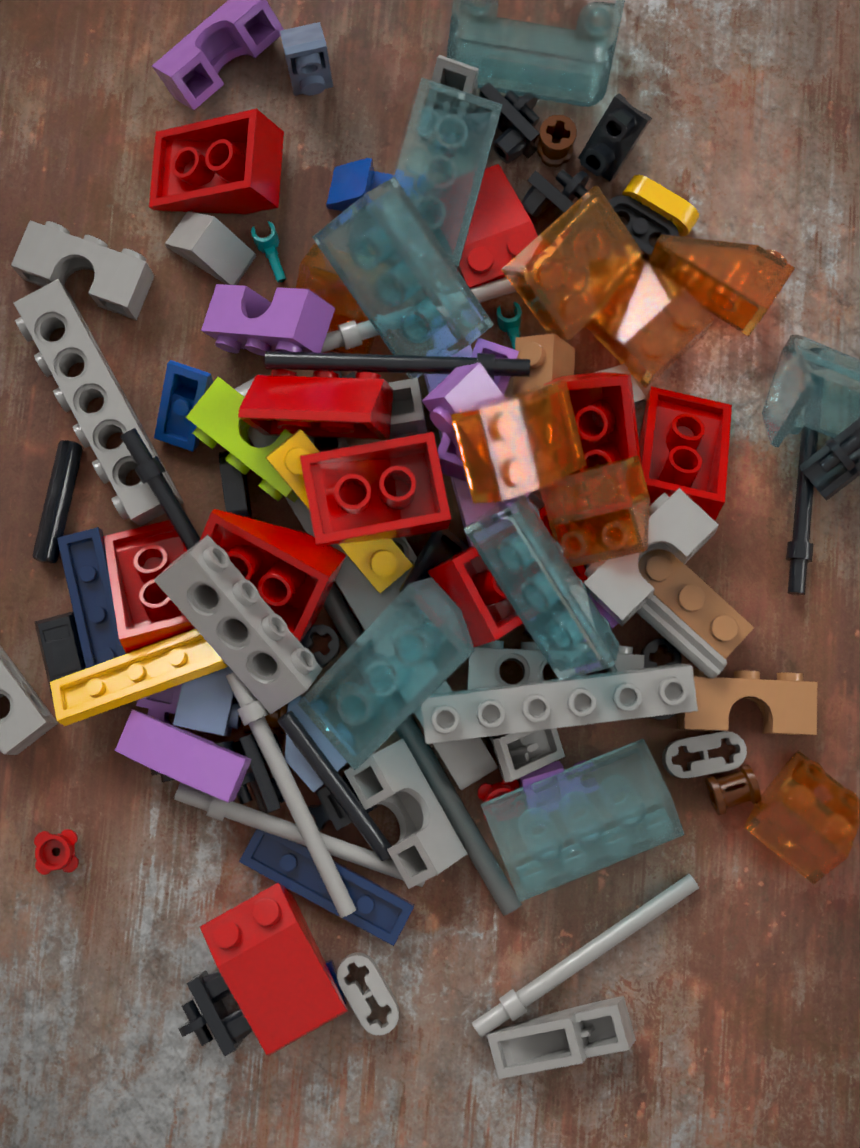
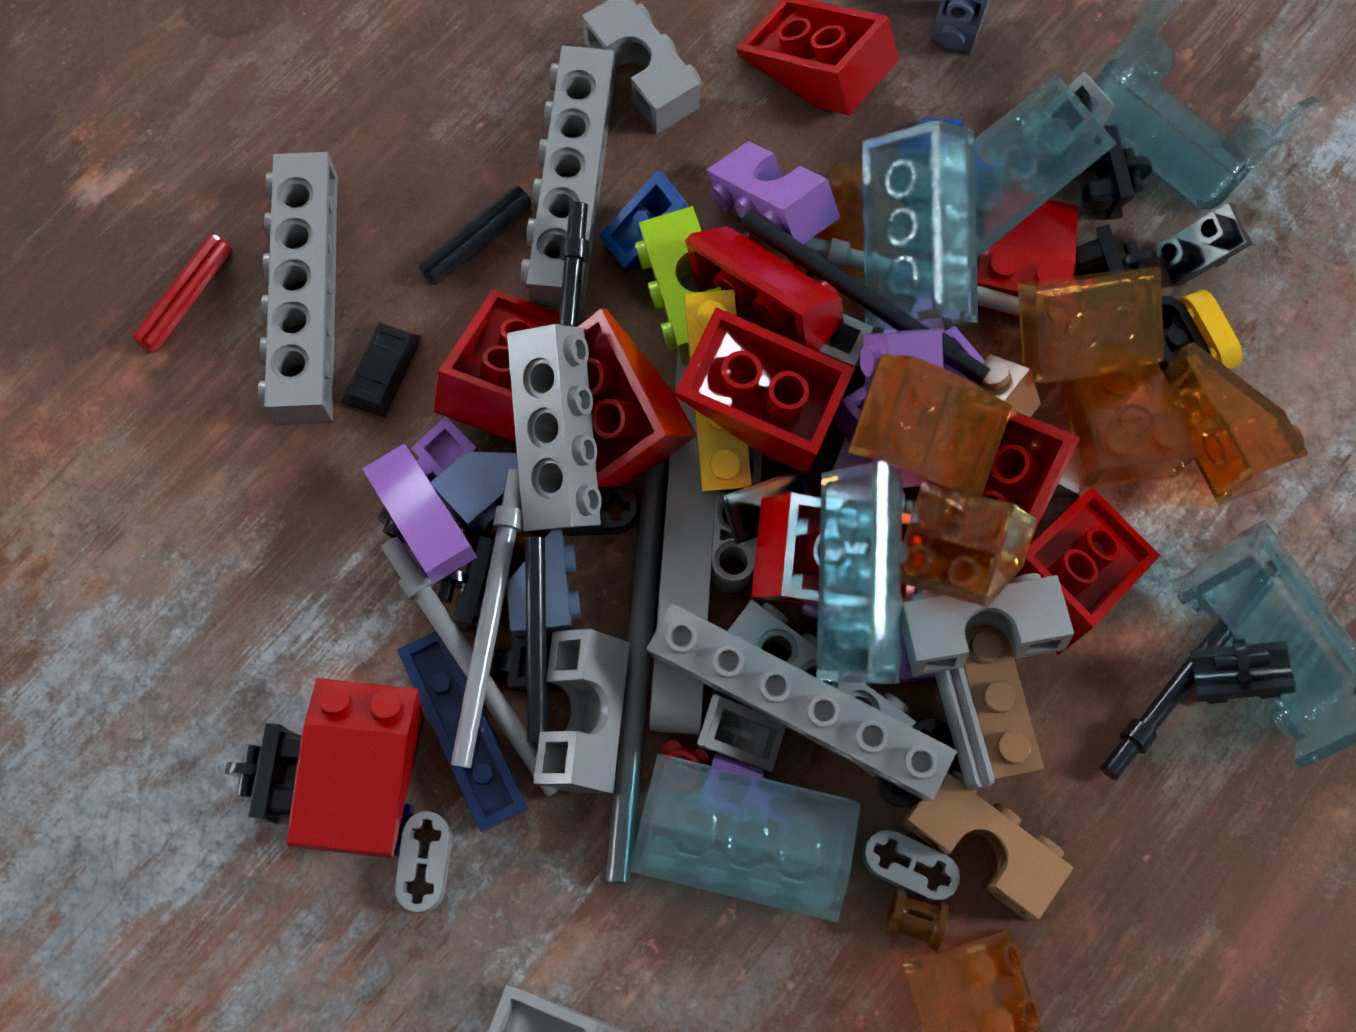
camera: 30 degrees right, 10 degrees down
red plate [34,829,79,875] -> none
yellow plate [50,629,228,727] -> none
dark blue plate [57,527,126,668] -> none
light grey slope [165,211,256,285] -> none
black beam [219,451,253,519] -> none
teal hand [251,221,286,283] -> none
clear light blue slope [297,577,475,770] -> none
light grey bar [472,874,699,1038] -> none
teal hand [497,302,522,350] -> none
reddish brown bush [537,115,577,167] -> none

